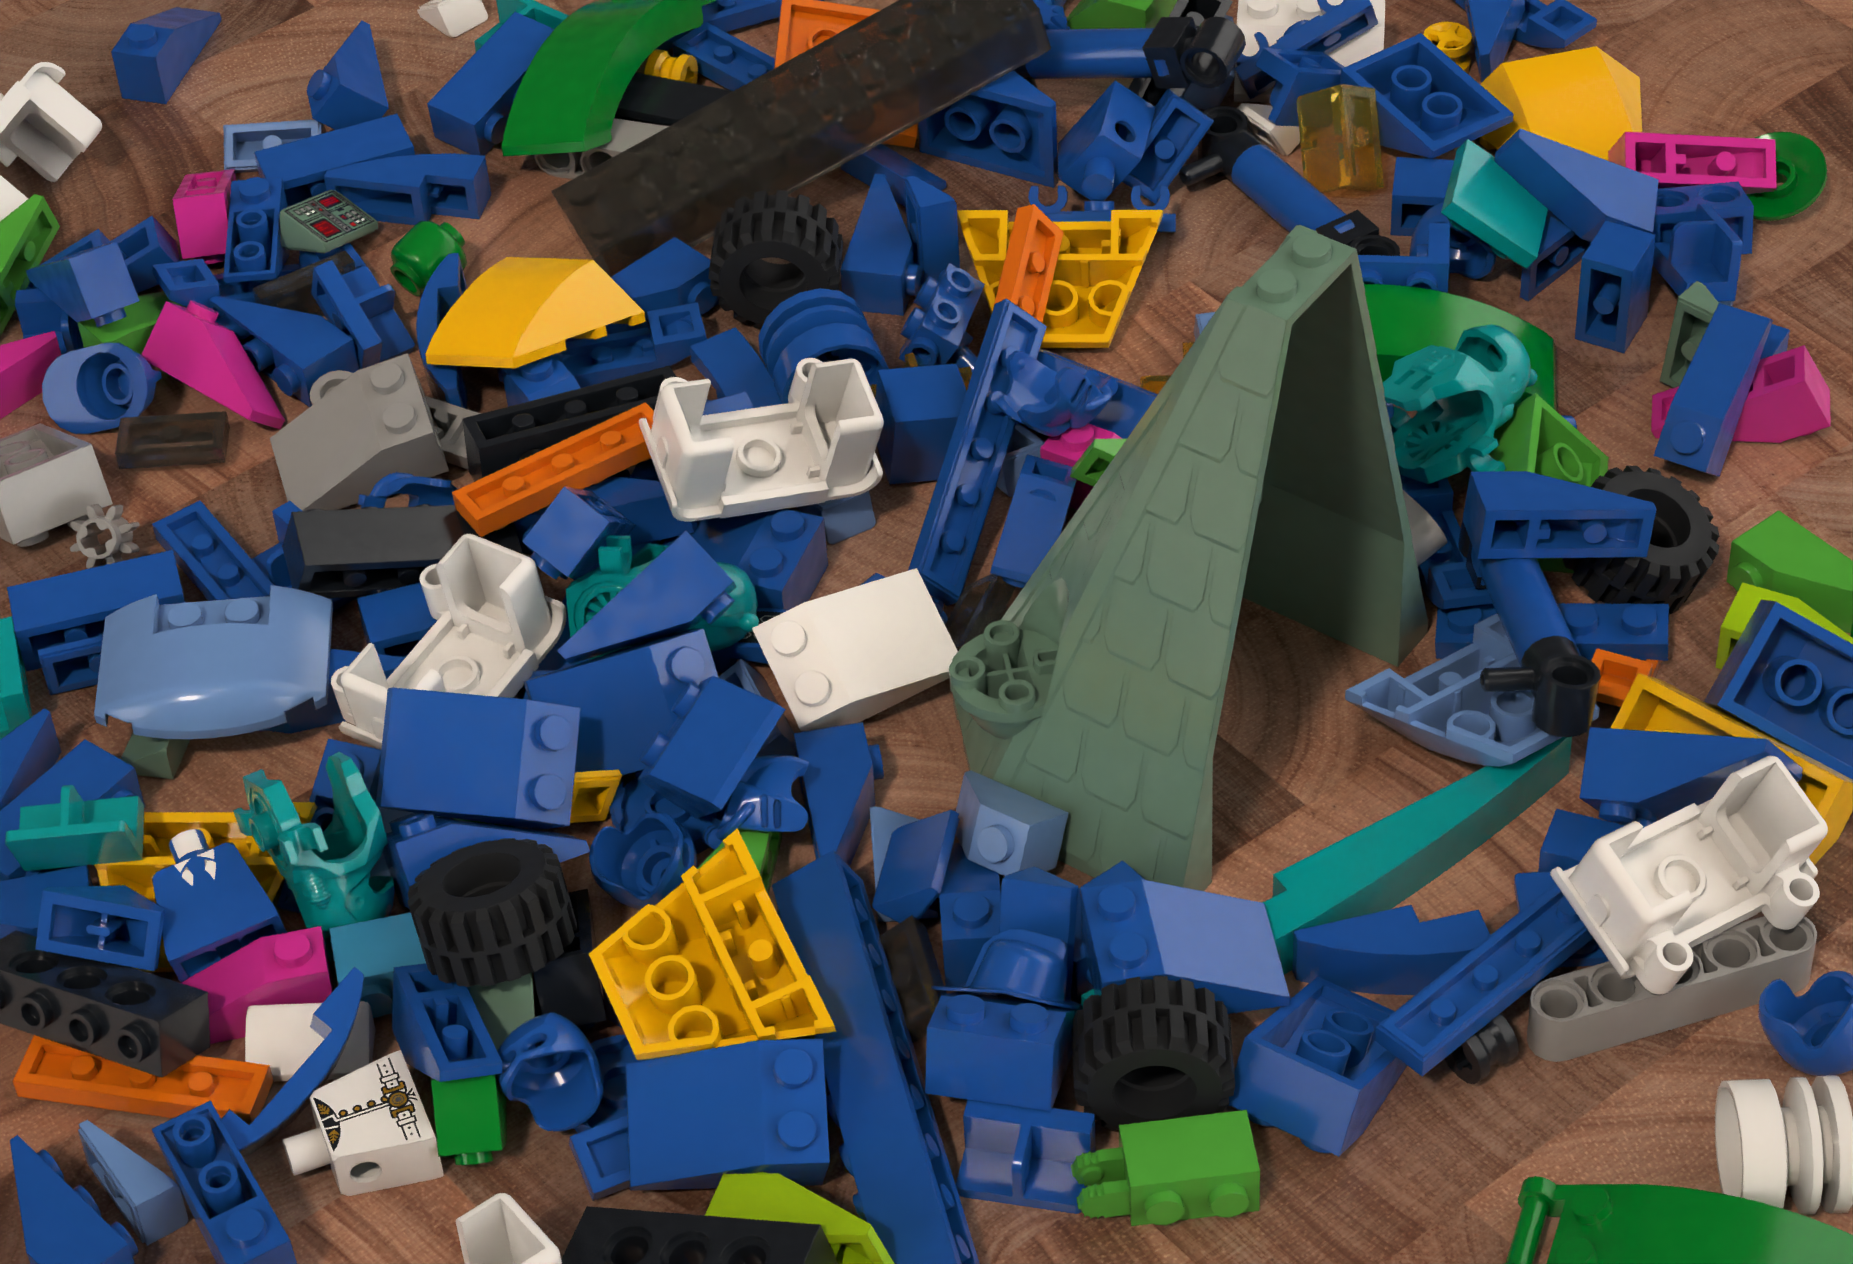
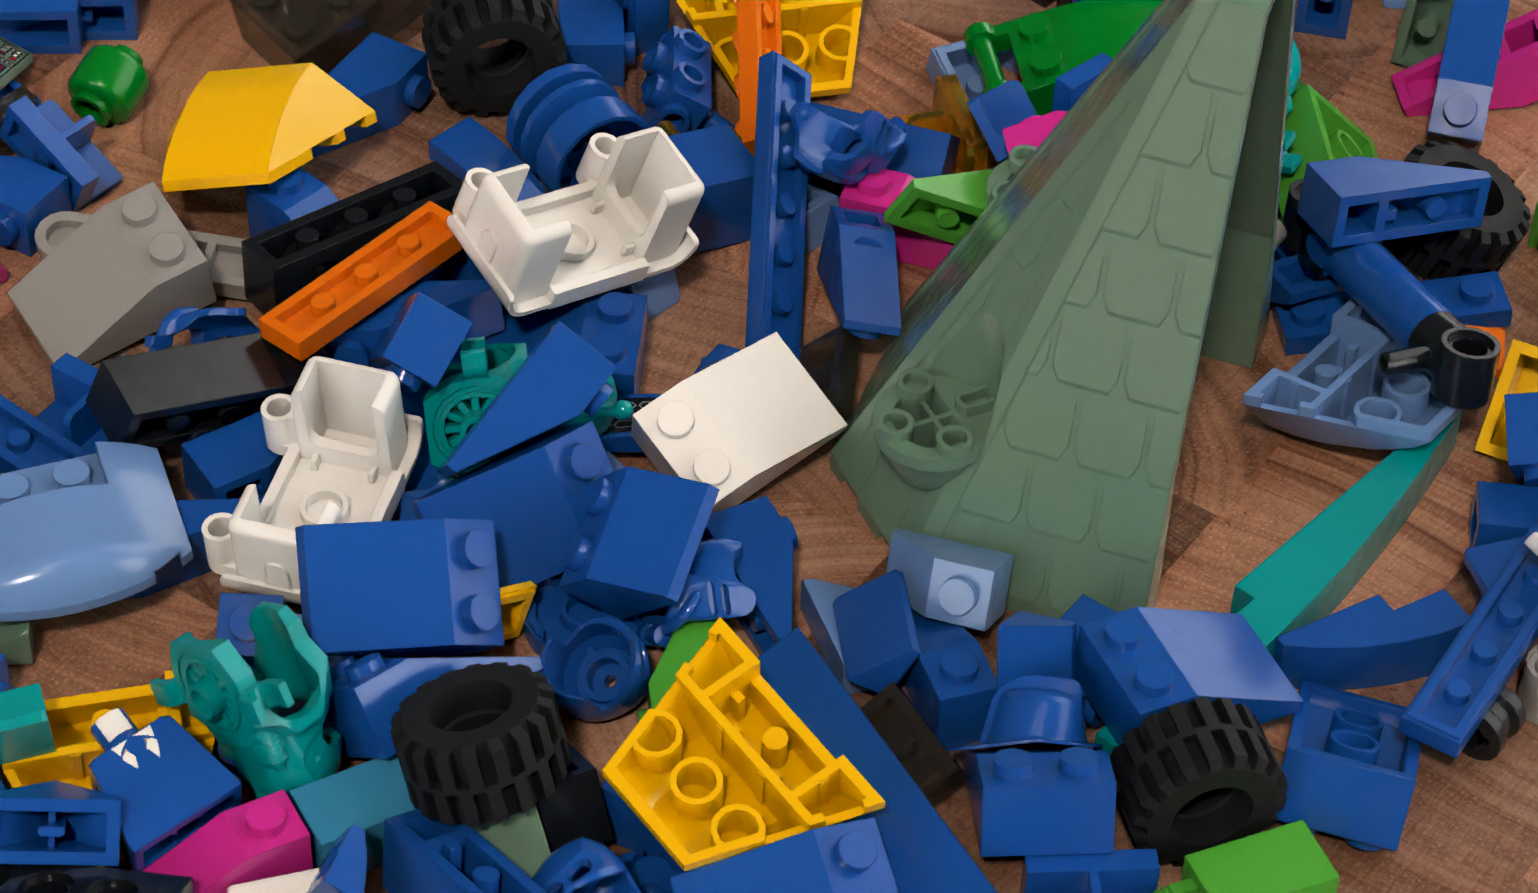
camera: 20 degrees left, 0 degrees up
blue slope [416,253,467,409] -> none
blue slope [497,302,707,388] -> none

